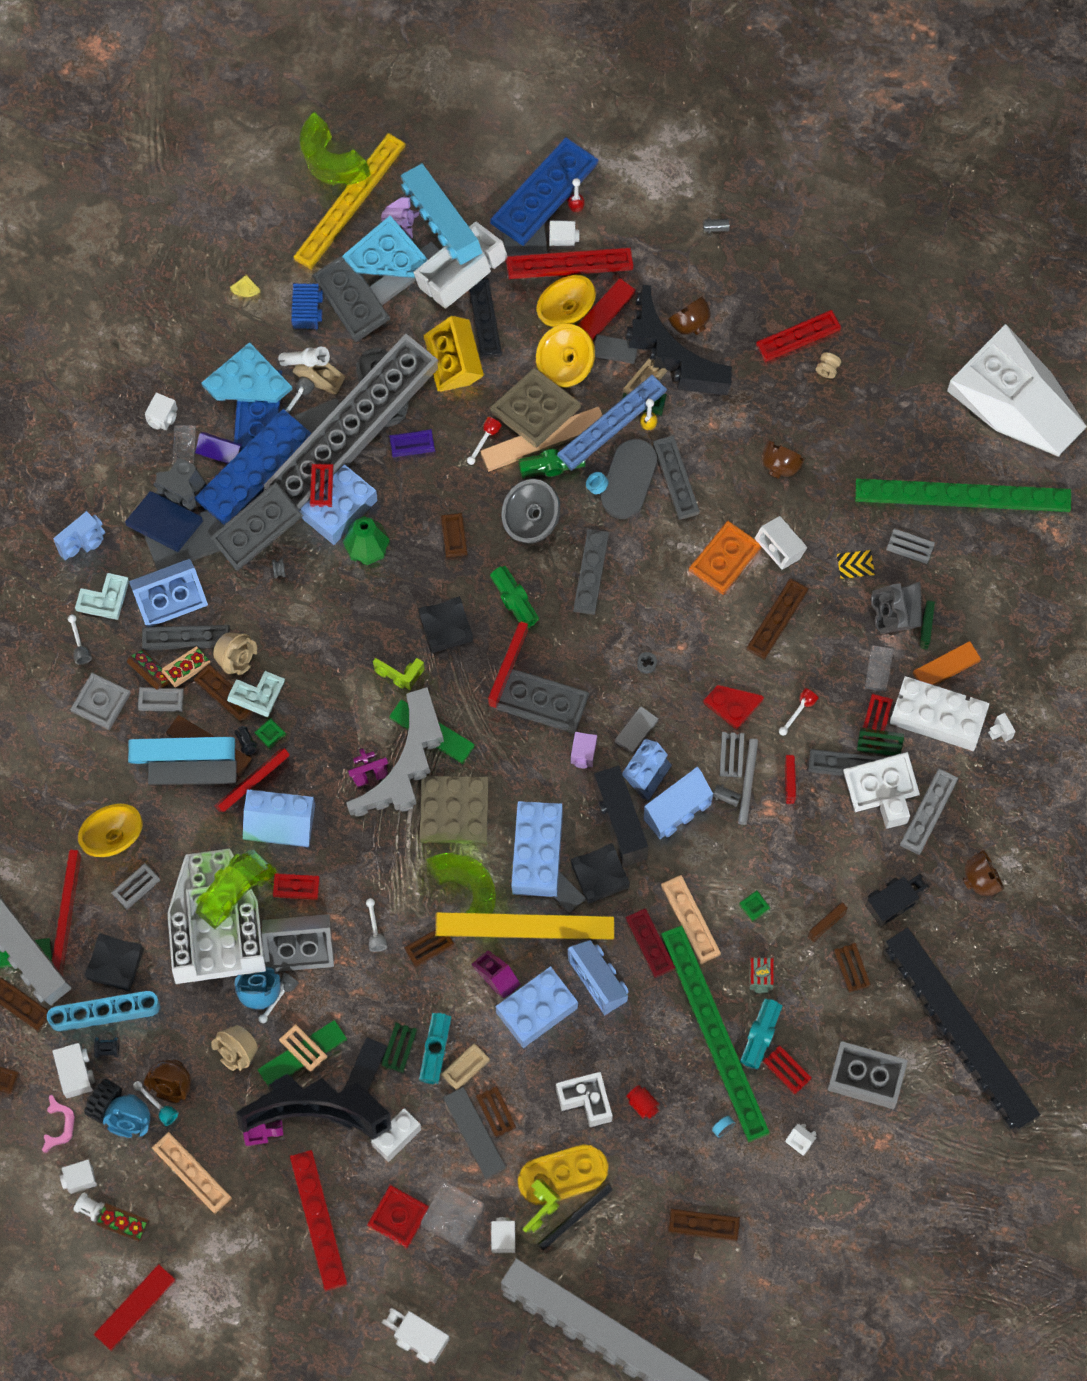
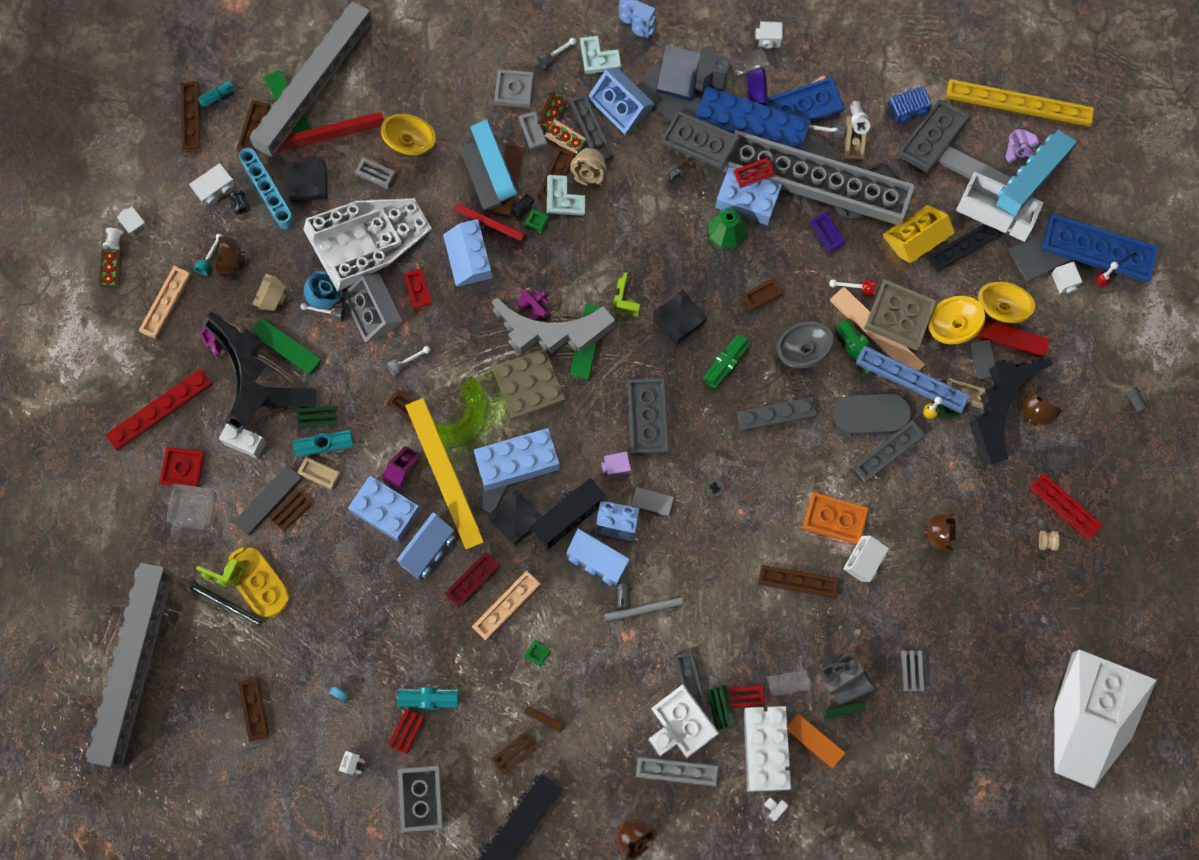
camera: 70 degrees right, 5 degrees up
bright pink helmet [42,1095,75,1153] -> none
black tyre [84,1078,123,1124] -> none
red tile [93,1264,176,1351] -> none
dark azure cylinder [103,1094,151,1138] -> none
clear neon green brick [195,850,277,929] -> none
medium azure plate [202,342,292,403] -> none
light yellow tile [230,275,260,297] -> none
light nougat tile [279,1024,327,1073] -> none
clear neon green brick [300,112,371,185] -> none
medium azure plate [342,216,428,278] -> none
white brick [382,1308,450,1364] -> none
red tile [488,621,528,708] -> none
white brick [491,1217,515,1253] -> none
red plate [506,248,633,279] -> none
white brick [556,1072,612,1127] -> none
medium azure tile [586,472,608,494] -> none
red brick [626,1085,660,1119] -> none
green plate [661,926,770,1143] -> none
red wing [703,685,764,730] -> none
light grey tile [720,732,744,778] -> none
brick [749,958,774,993] -> none
hinge [779,688,819,736] -> none
red tile [785,755,796,804] -> none
sticker [837,550,875,579] -> none
green plate [855,478,1071,512] -> none
black brick [865,874,930,927] -> none

